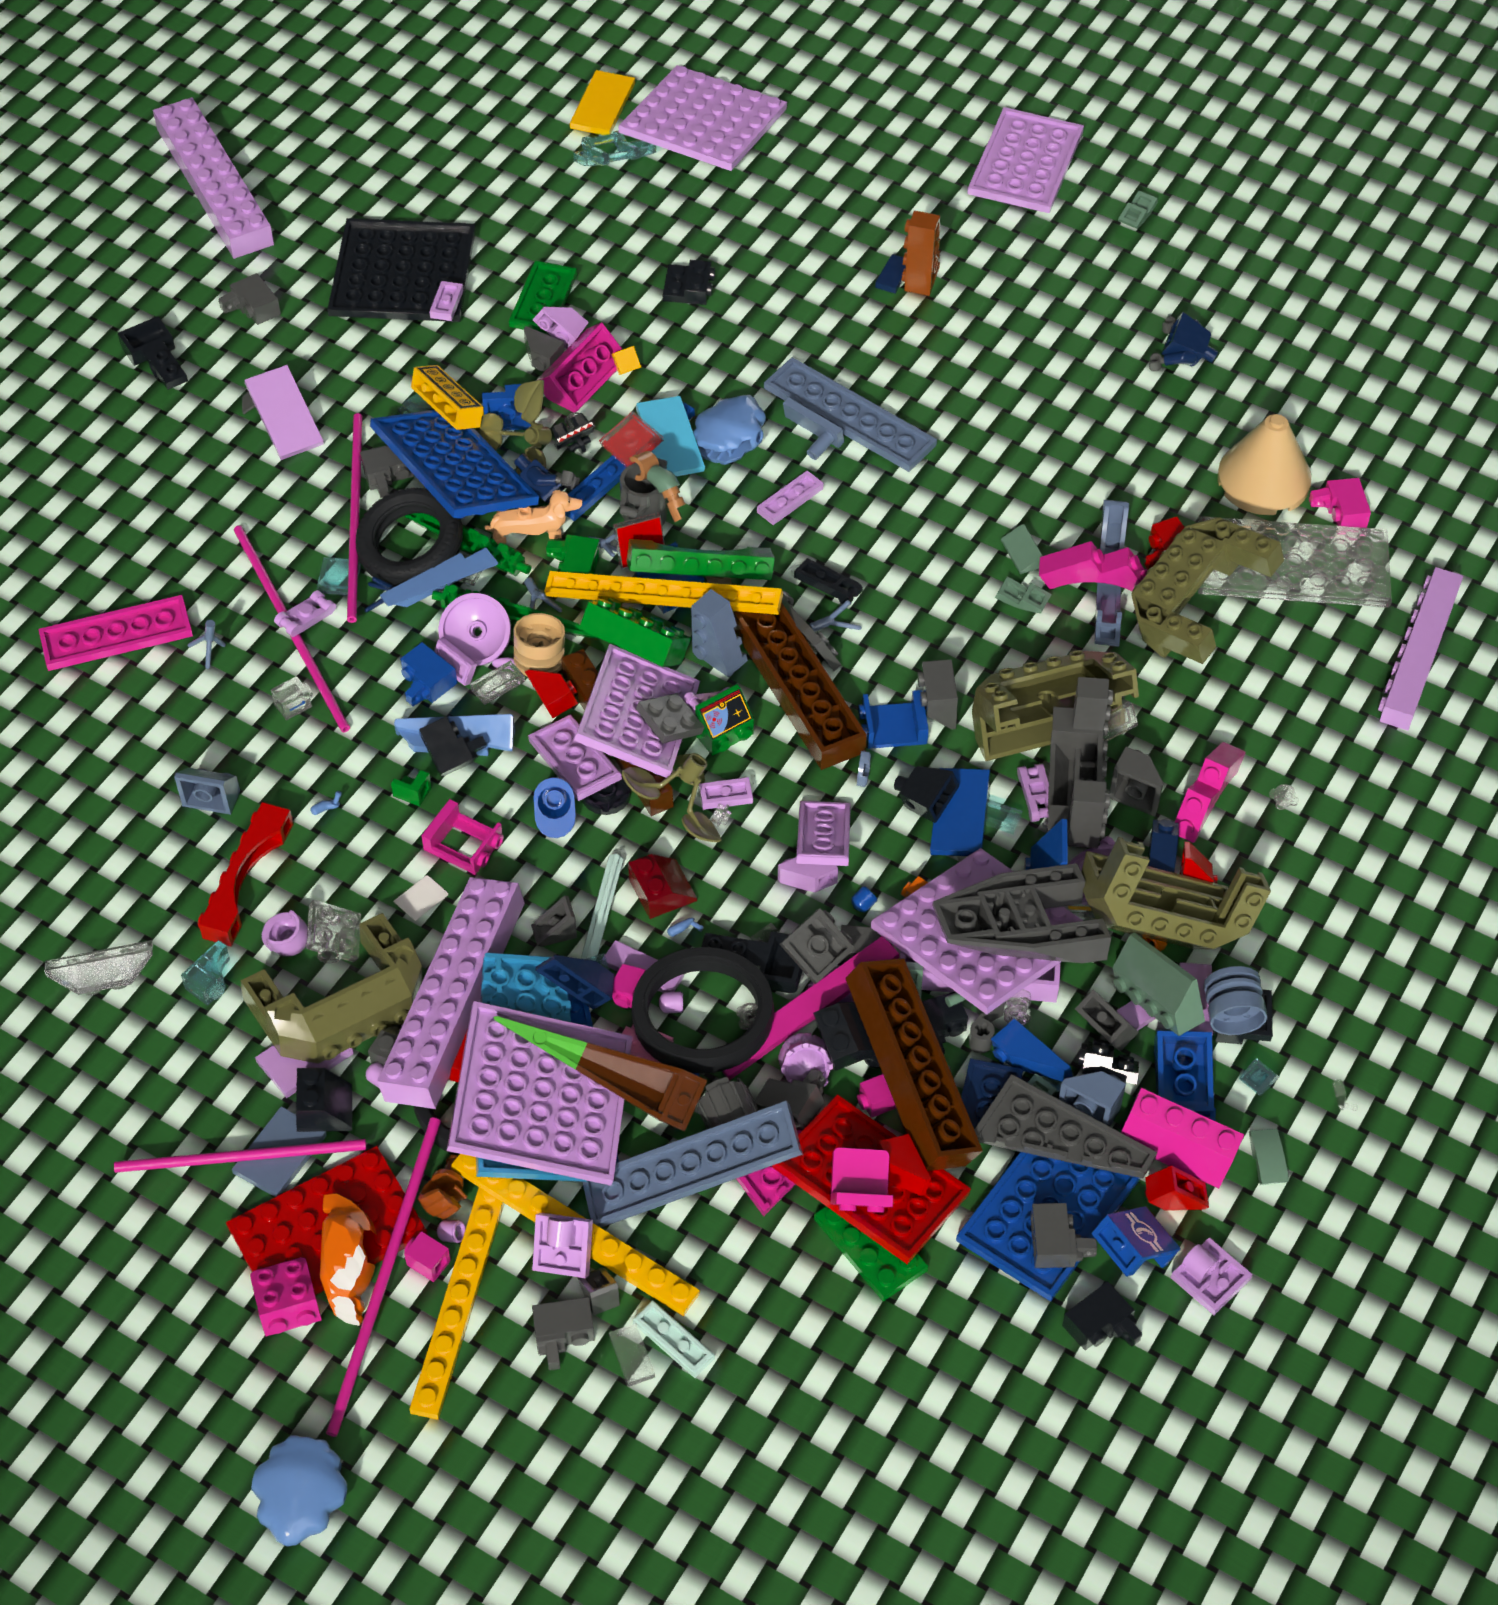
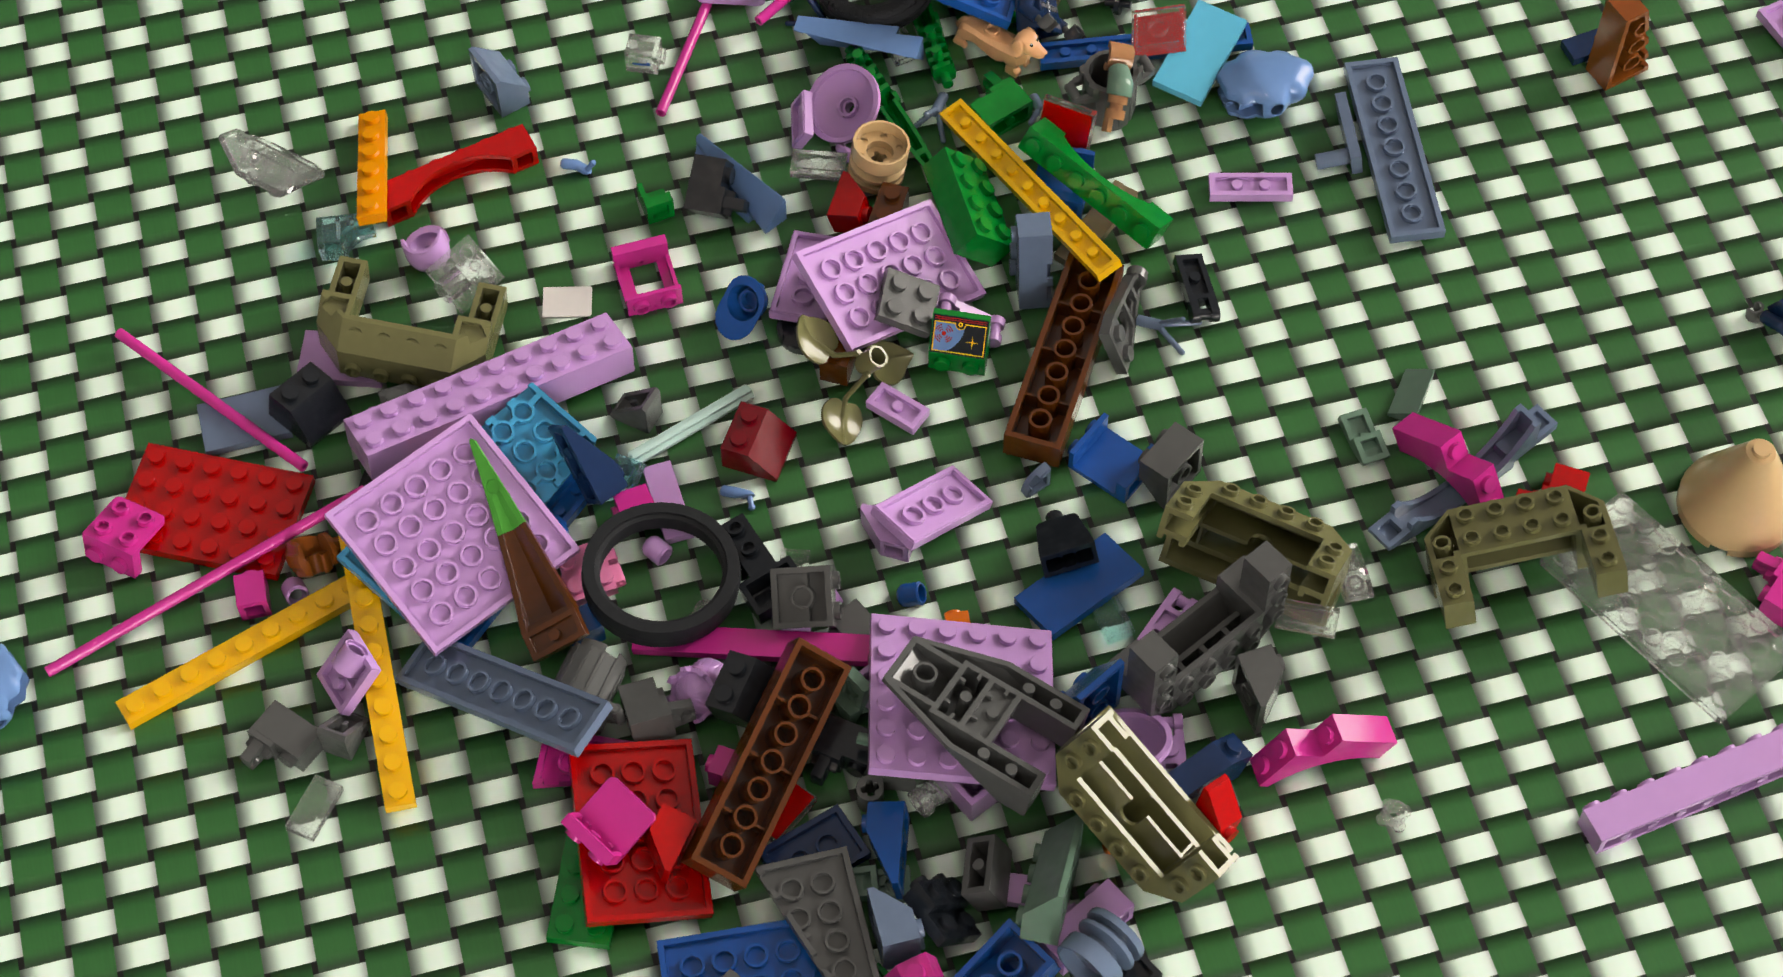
camera: 45 degrees right, 5 degrees up
orange animal [320,1194,377,1326] -> none
blue hinge [400,642,457,706] -> none
light aqua tile [633,1300,715,1378] -> none
clear plate [711,803,732,827] -> none
none -> light orange plate [356,110,388,226]

